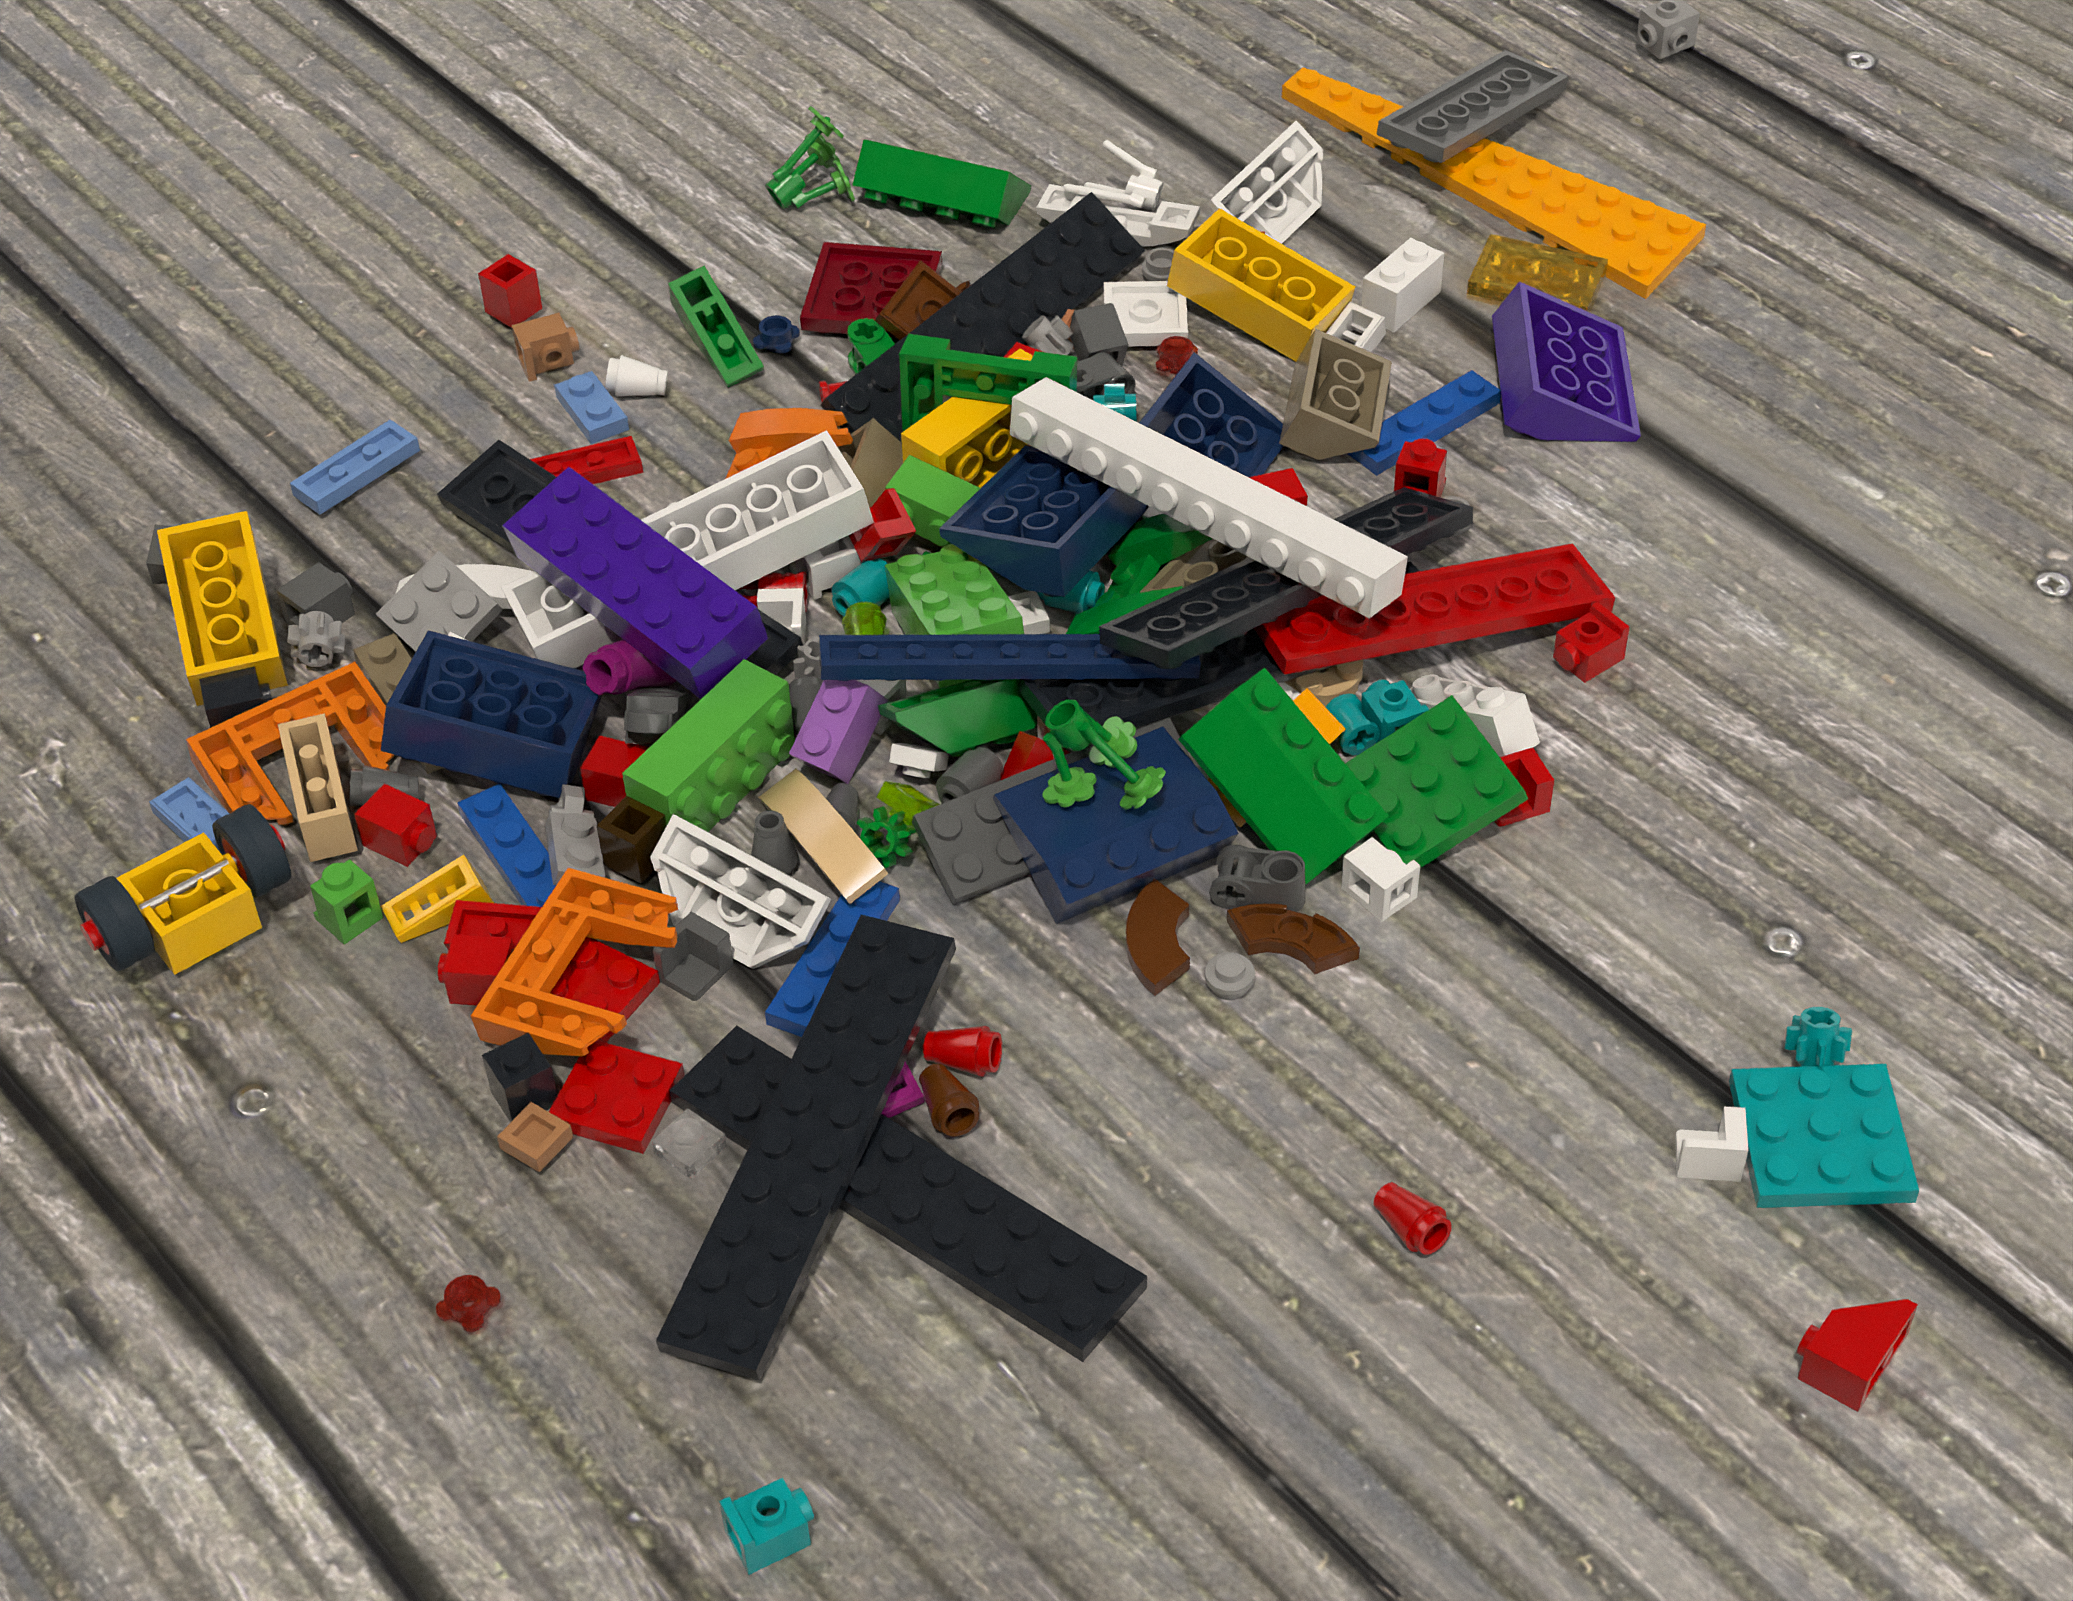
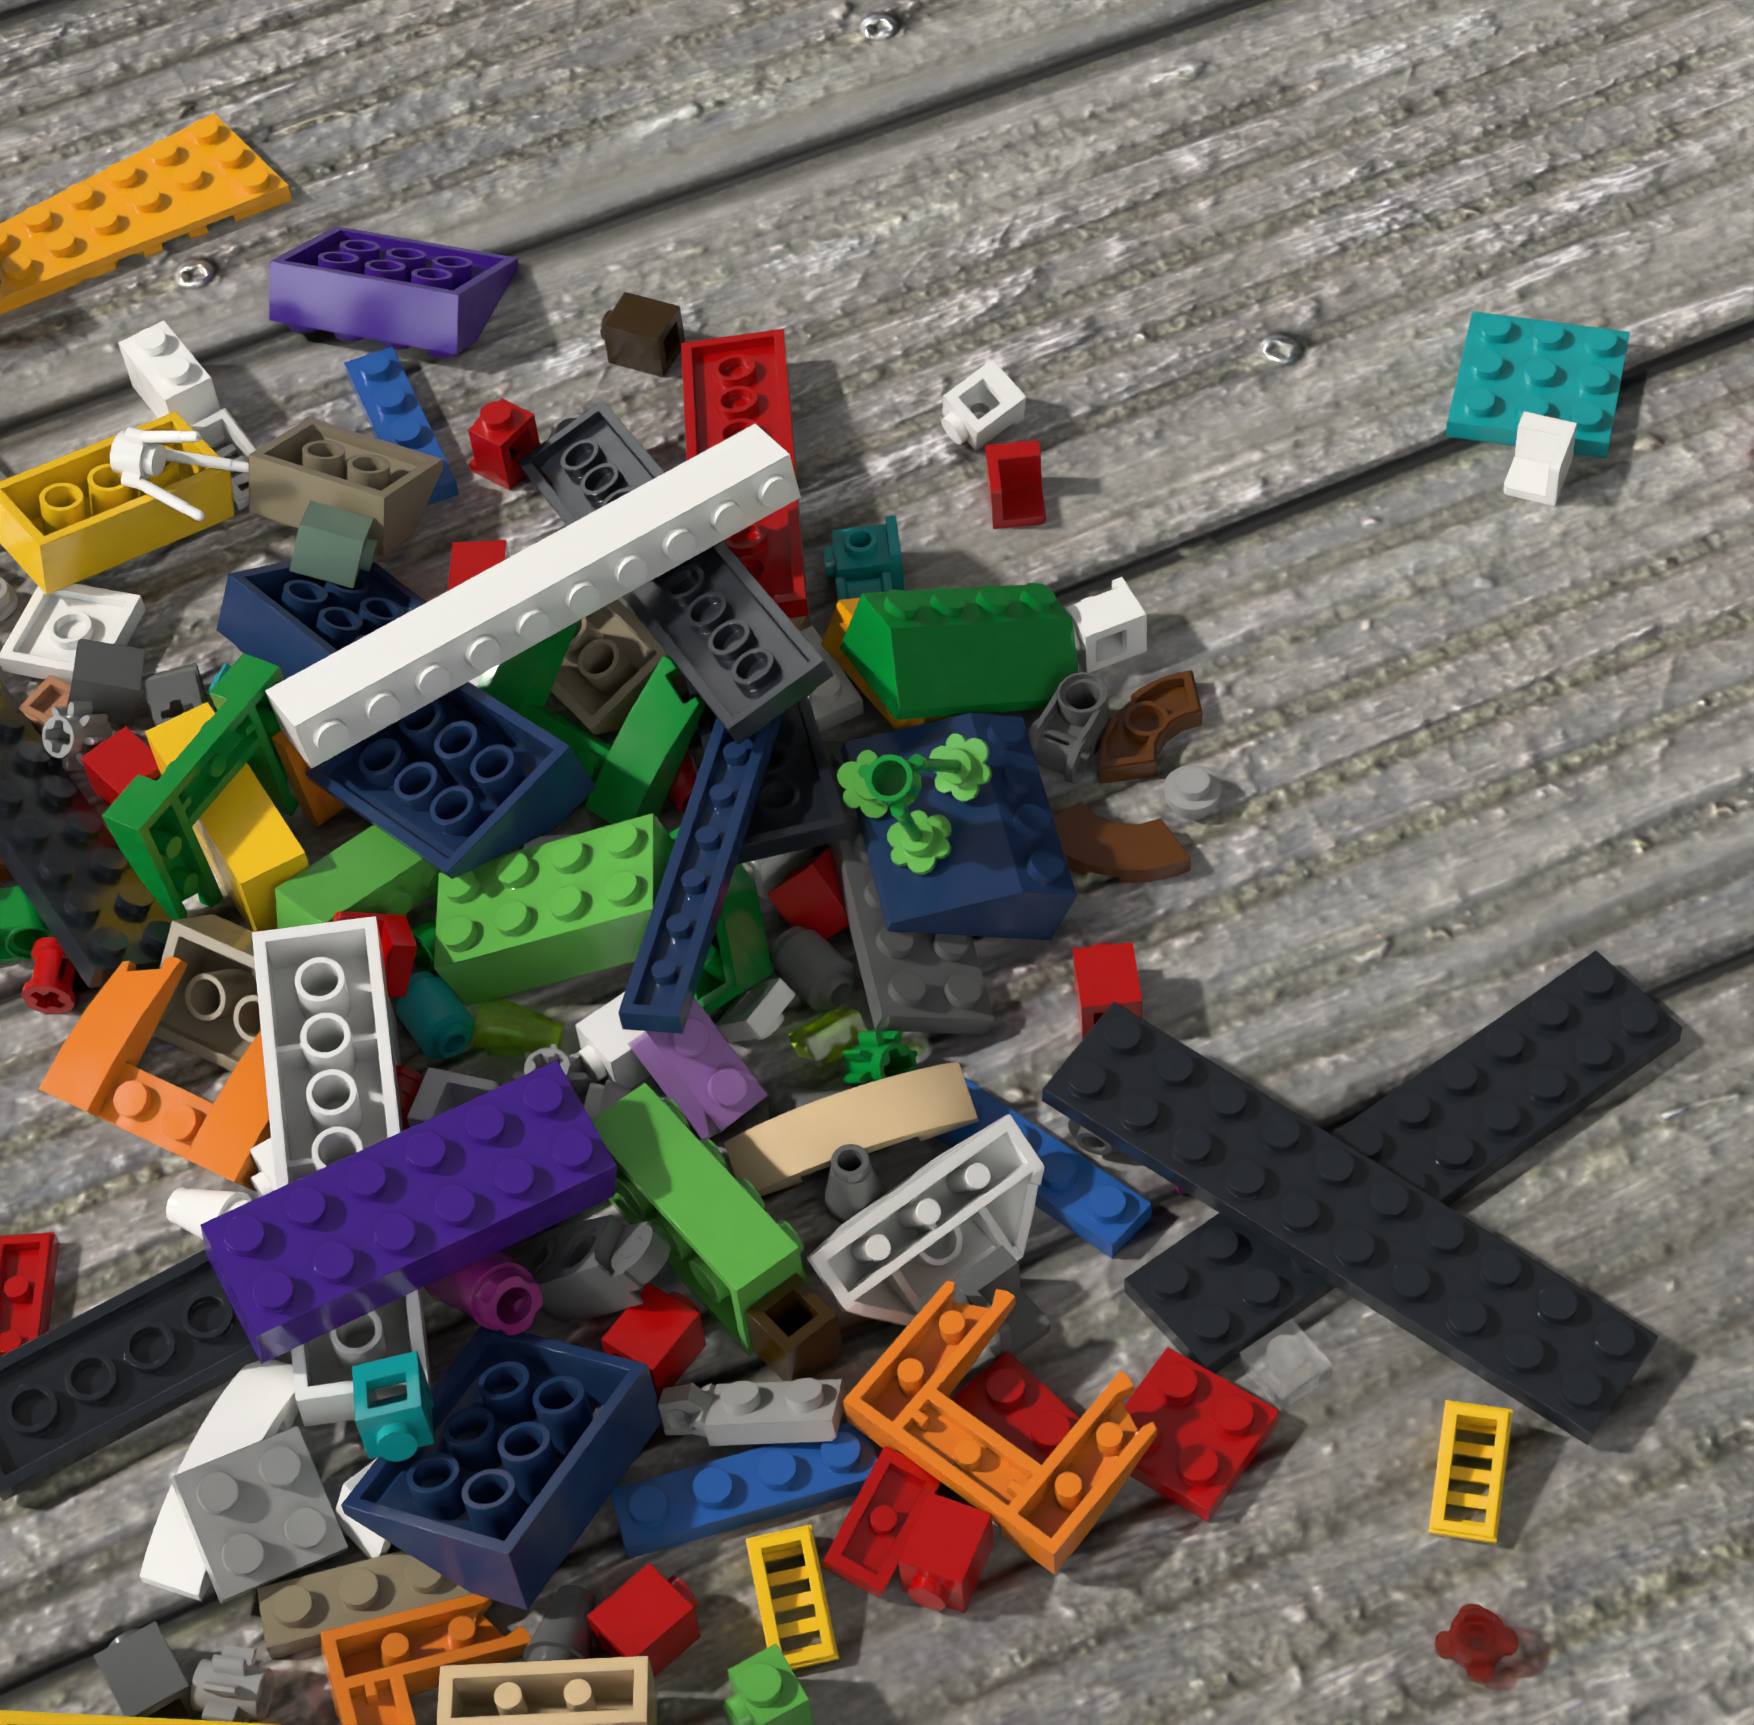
camera: 70 degrees left, 5 degrees up
black brick [482,1033,558,1123] -> none
medium nougat plate [497,1102,573,1172] -> none
reddish brown cone [919,1064,979,1137] -> none
red cone [923,1026,1002,1077] -> none
clear red plate [1156,336,1198,374] -> none
green plate [1345,695,1528,868] -> none
red cone [1373,1182,1452,1255] -> none
white slope [1410,674,1540,757] -> none
clear yellow plate [1467,234,1608,312] -> none
red brick [1553,601,1630,683] -> none
teal gear [1785,1007,1852,1067] -> none
none -> white plant [110,427,249,521]
none -> sand green brick [289,500,378,588]
none -> teal brick [352,1351,434,1461]
none -> dark brown brick [600,292,685,378]
none -> white brick [941,359,1026,451]
none -> red brick [1073,942,1142,1040]
none -> yellow slope [1428,1400,1513,1545]

